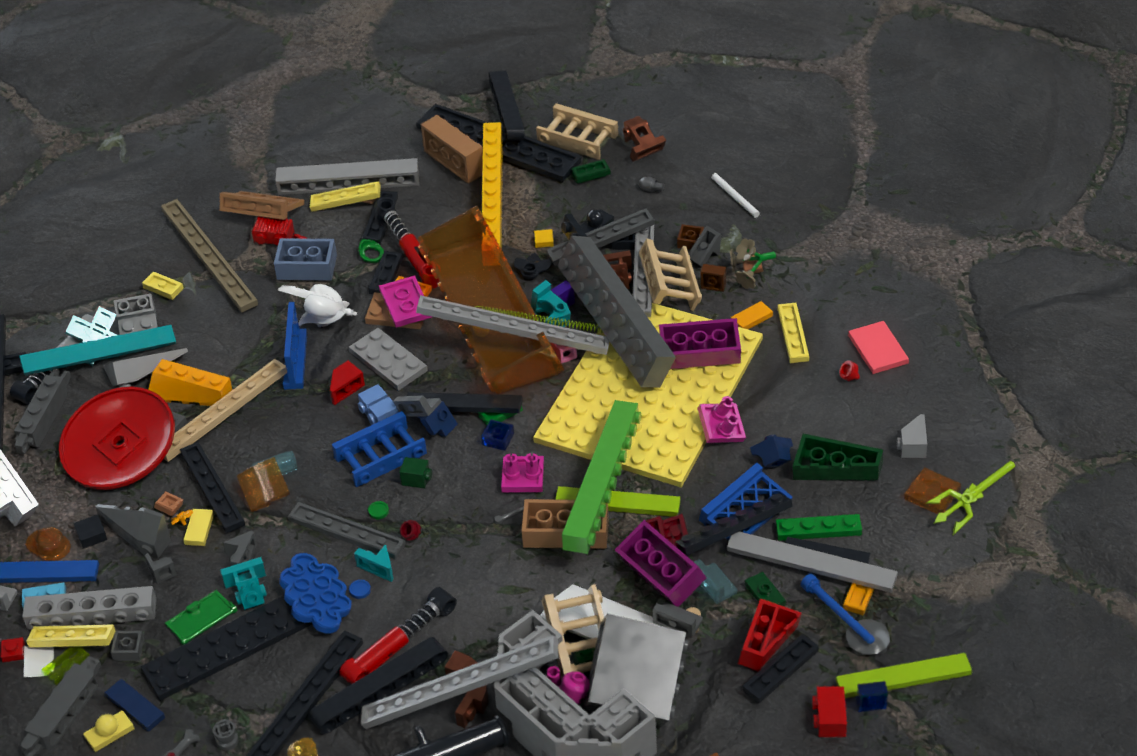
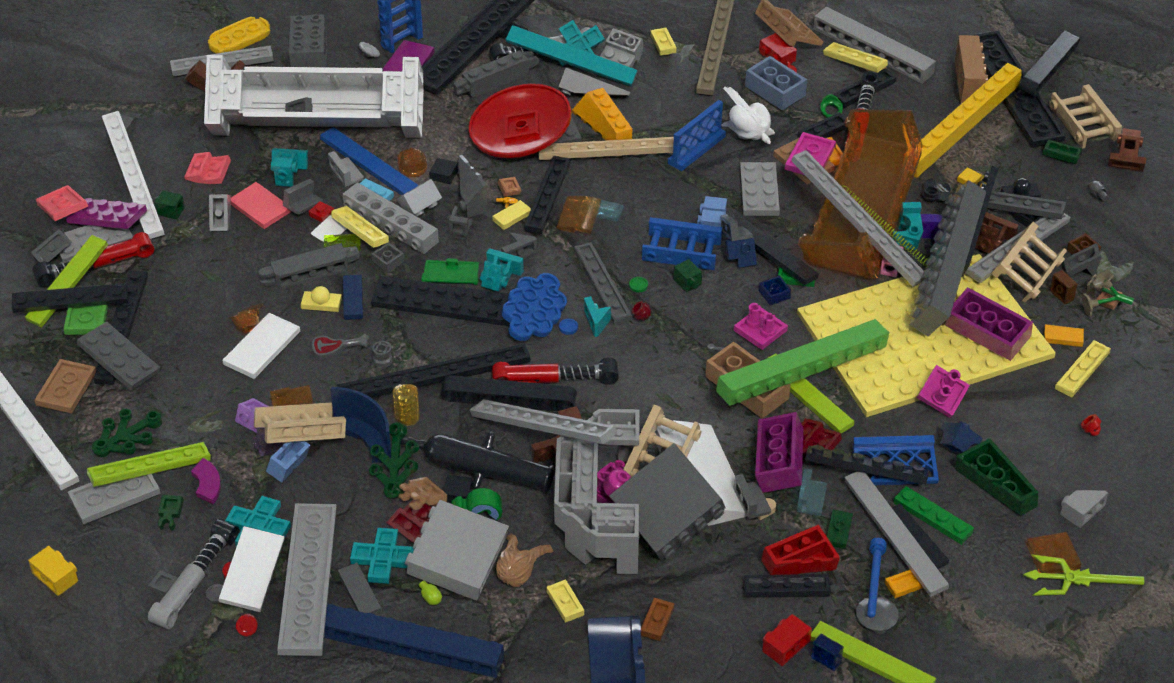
camera: 40 degrees right, 0 degrees up
red slope [330,360,365,405] -> none
white bar [711,173,760,218] -> none
coral tile [848,321,909,374] -> none
none -> light grey brick [397,179,442,217]

